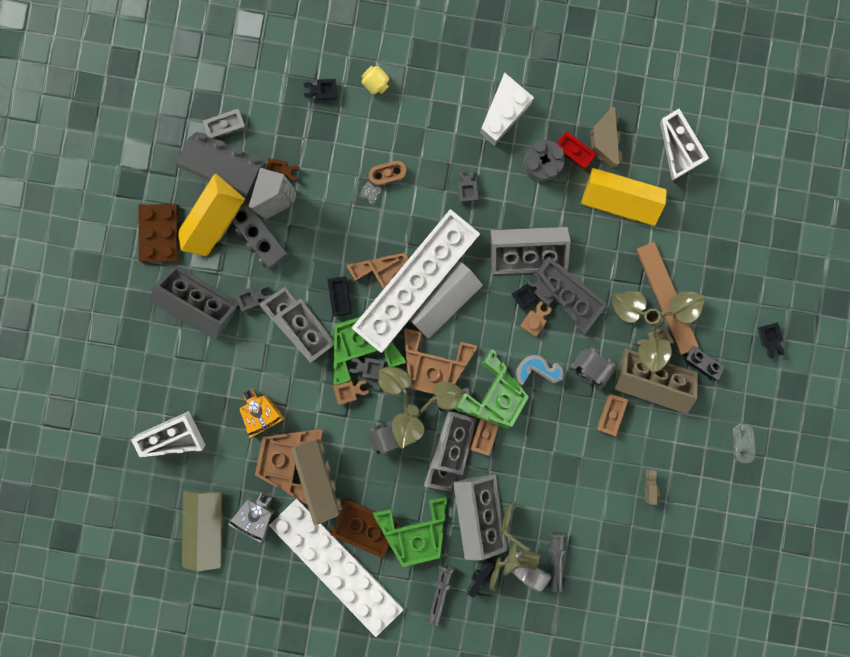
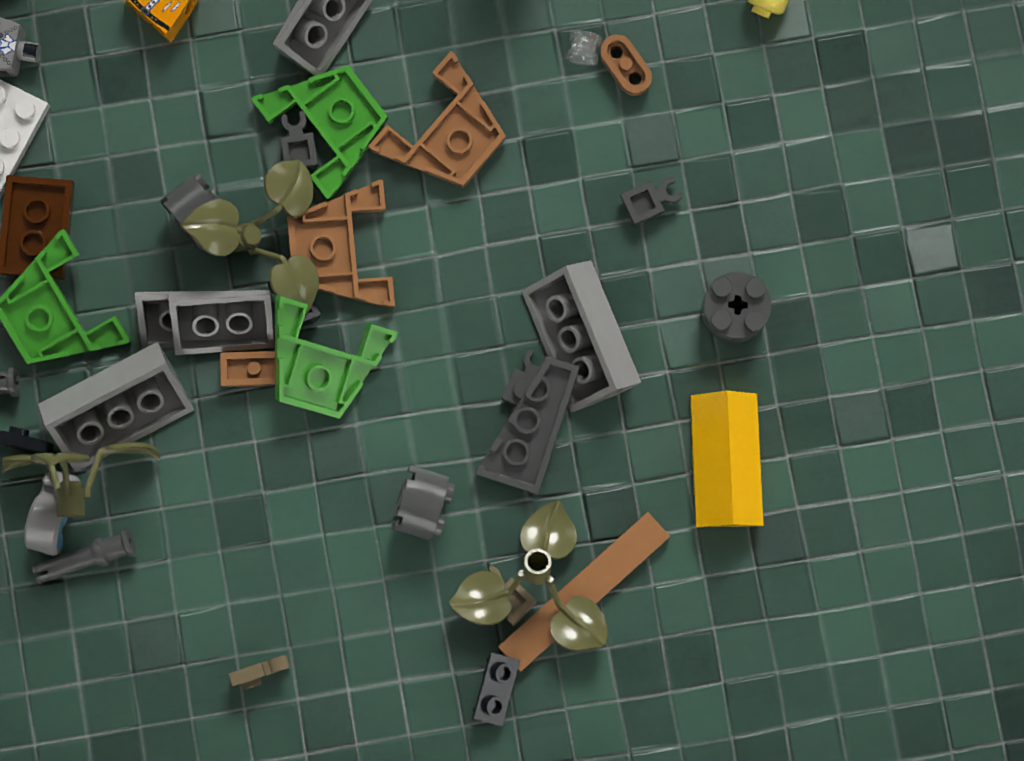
camera: 65 degrees right, 5 degrees down
medium nougat wing [255,429,323,504] -> none
dark tan slope [291,439,342,526] -> none
black plate [327,276,352,317] -> none
medium nougat plate [333,380,369,405] -> none
white plate [352,209,480,353] -> none
light grey slope [409,260,483,339] -> none
white wedge [480,73,534,146] -> none
black tile [511,283,538,310] -> none
animal [515,355,564,386] -> none
medium nougat plate [520,301,551,337] -> none
red plate [556,131,597,170] -> none
dark tan slope [590,107,622,168] -> none
medium nougat plate [596,393,628,436] -> none
dark tan slope [614,348,698,414] -> none
white wedge [660,109,709,181] -> none

